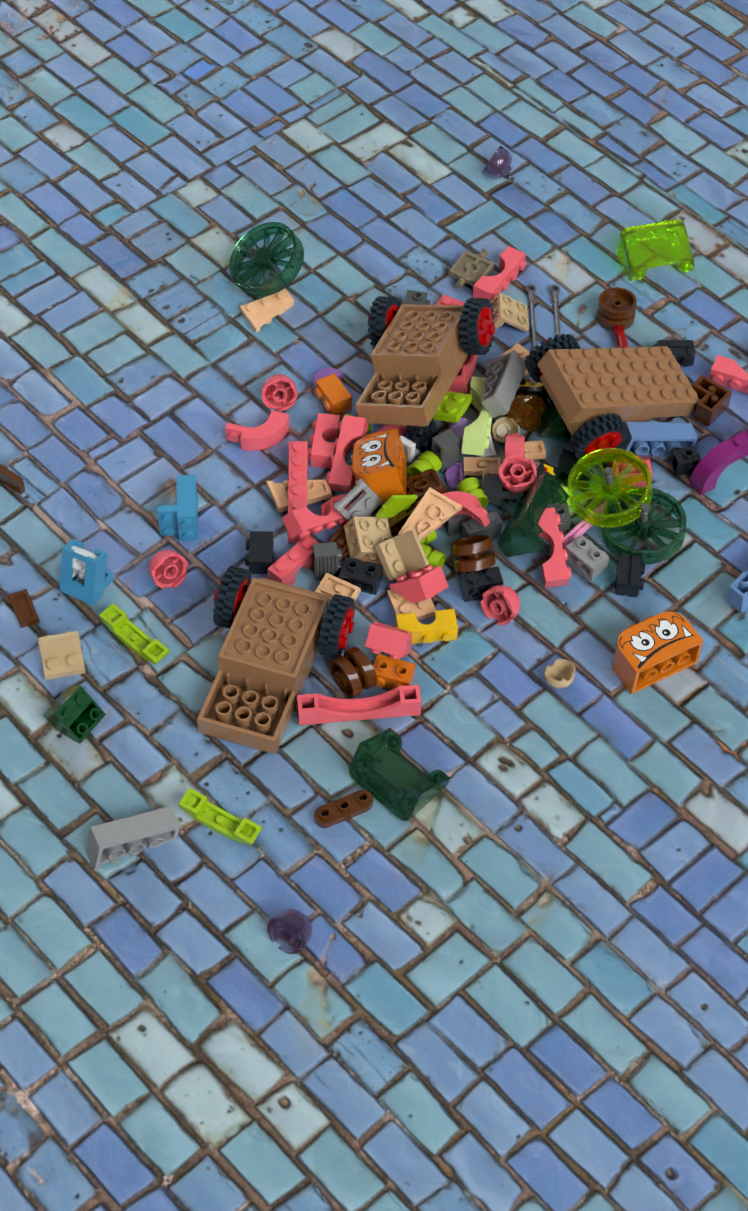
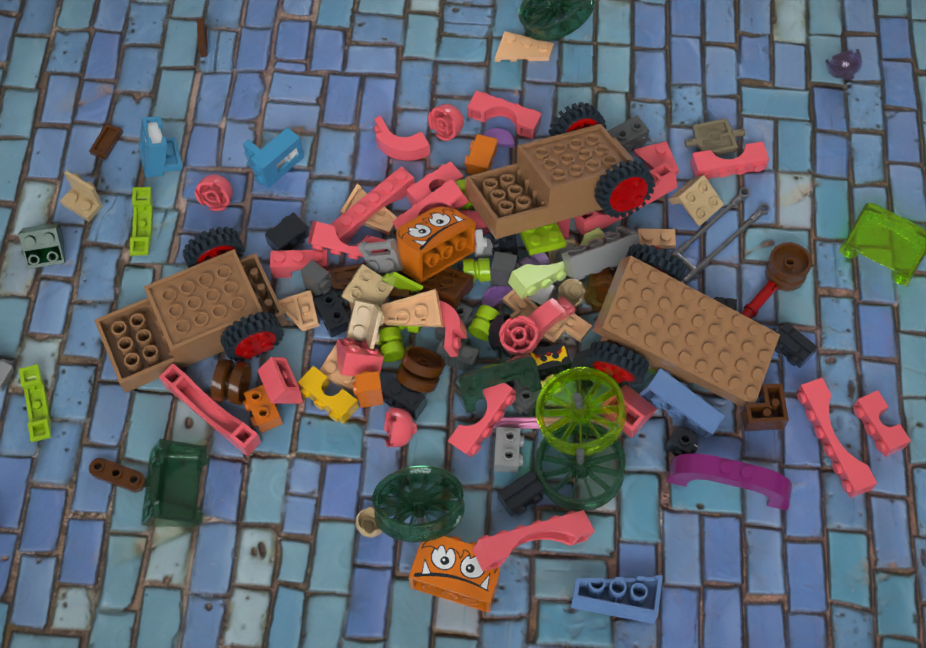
camera: 50 degrees right, 10 degrees up
none -> orange brick [352,371,384,408]
none -> clear green wheel [372,466,465,542]
none -> coral arch [468,91,542,140]
none -> coral arch [472,510,595,572]

